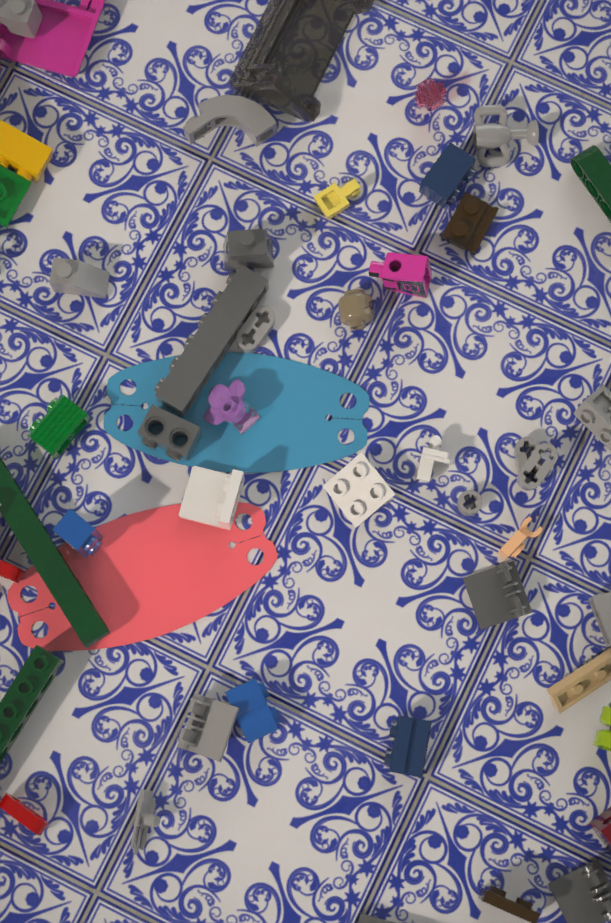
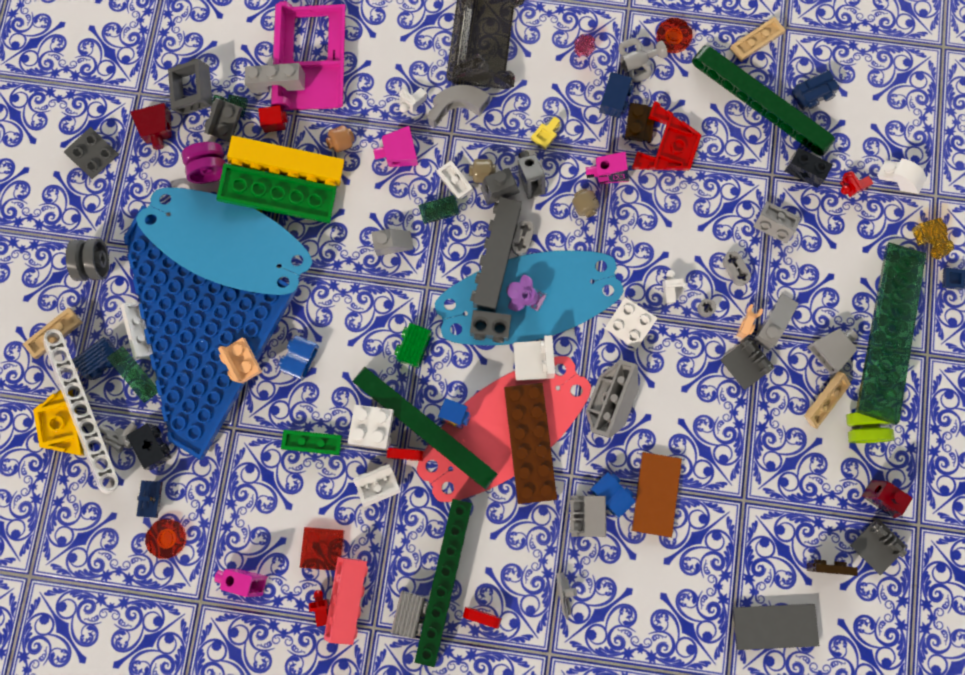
camera: 15 degrees left, 0 degrees up
dark blue brick [384,715,432,778] -> none
light grey beam [517,443,558,491] -> none
none -> medium nougat head [326,125,355,153]
none -> dark pink torso [373,126,418,167]
none -> white piece [399,87,427,113]
none -> clear green plate [418,195,459,224]
none -> white plate [436,160,473,201]
none -> dark tan head [469,159,496,183]
none -> reddish brown plate [504,383,557,504]
none -> dark grey torso [518,151,546,199]
none -> light grey wedge [586,360,639,438]
none -> red wing [631,101,701,171]
none -> dark orange tile [631,452,682,538]
none -> clear red tile [656,18,693,53]
none -> light grey slope [752,293,799,350]

